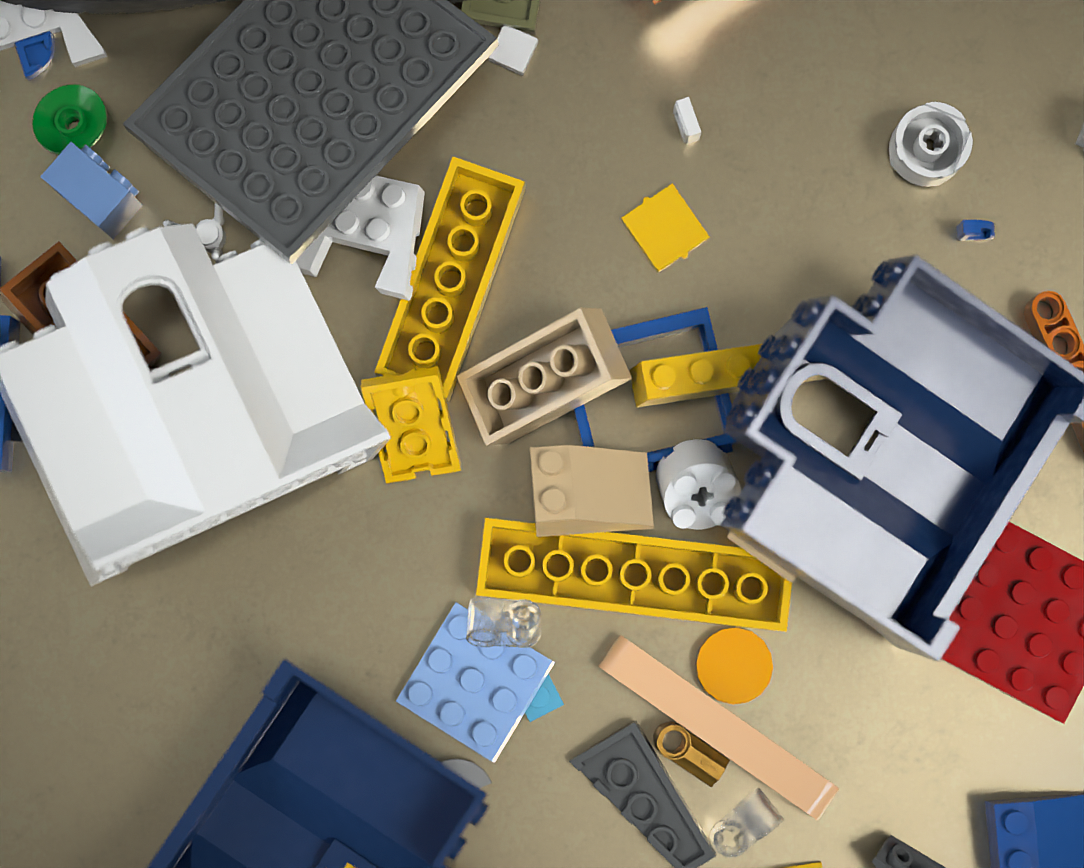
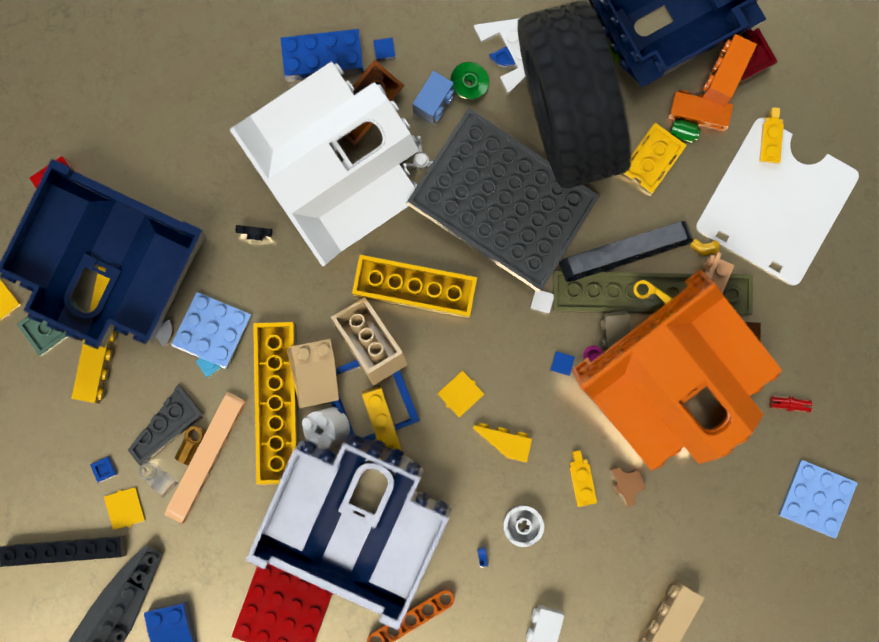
camera: 85 degrees right, 0 degrees up
white wing [296,176,425,301] -> none
yellow piece [361,366,461,484] -> none
clear piece [466,596,541,648] -> none
white tile [673,97,701,144] -> none
light orange tile [696,627,773,705] -> none
none -> black piece [235,225,273,241]
none -> yellow slope [473,422,532,462]
none -> blue tile [550,351,575,376]
none -> yellow hinge [569,450,597,507]

